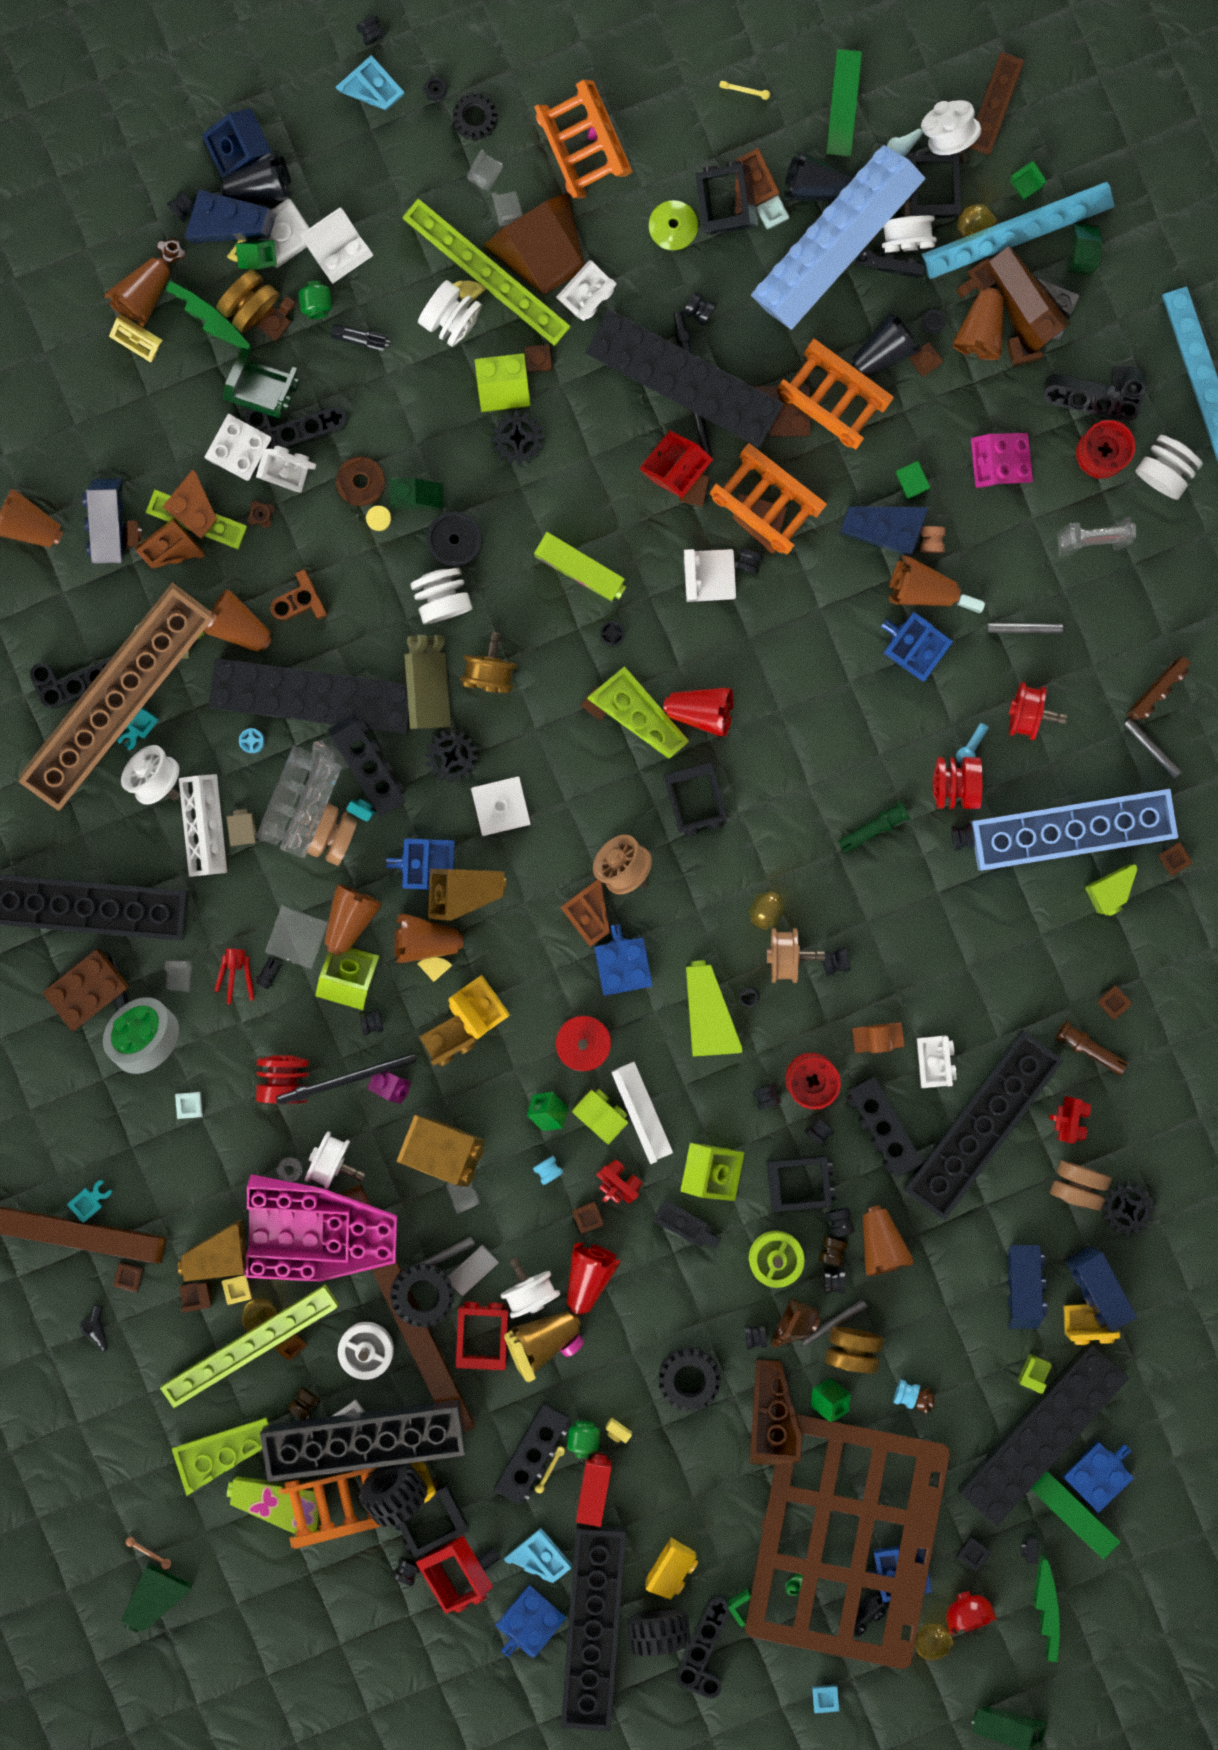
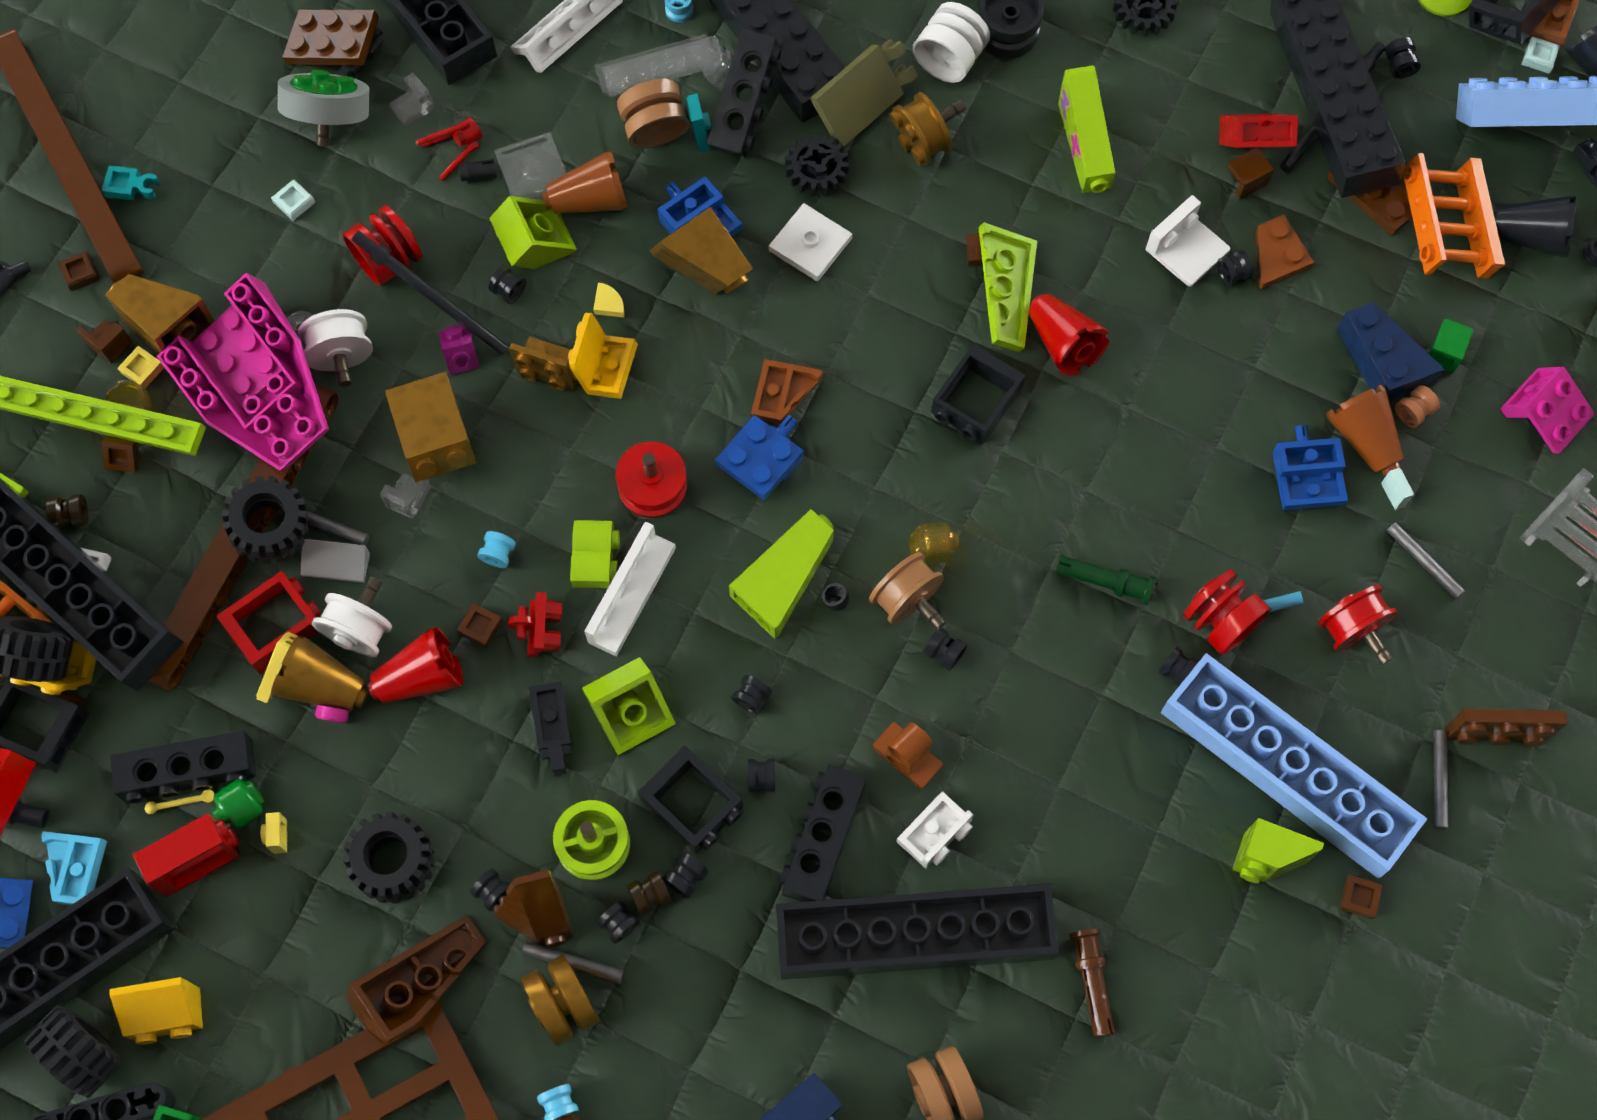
camera: 50 degrees right, 20 degrees down
dark tan brick [227,809,258,846] -> none
white wheel [338,1322,394,1380] -> none
dark orange cone [394,914,463,963] -> none
green panel [527,1092,568,1131] -> none
medium nougat wheel [593,835,652,894] -> none
black wheel [600,621,625,647] -> none
orange fence [709,443,827,555] -> none
red wheel [785,1052,841,1110] -> none
green panel [811,1378,851,1422] -> none
dark orange cone [862,1205,914,1277] -> none
reddish brown plate [908,342,944,378] -> none
red hips [1049,1096,1091,1144] -> none
reddish brown plate [1096,985,1132,1020] -> none

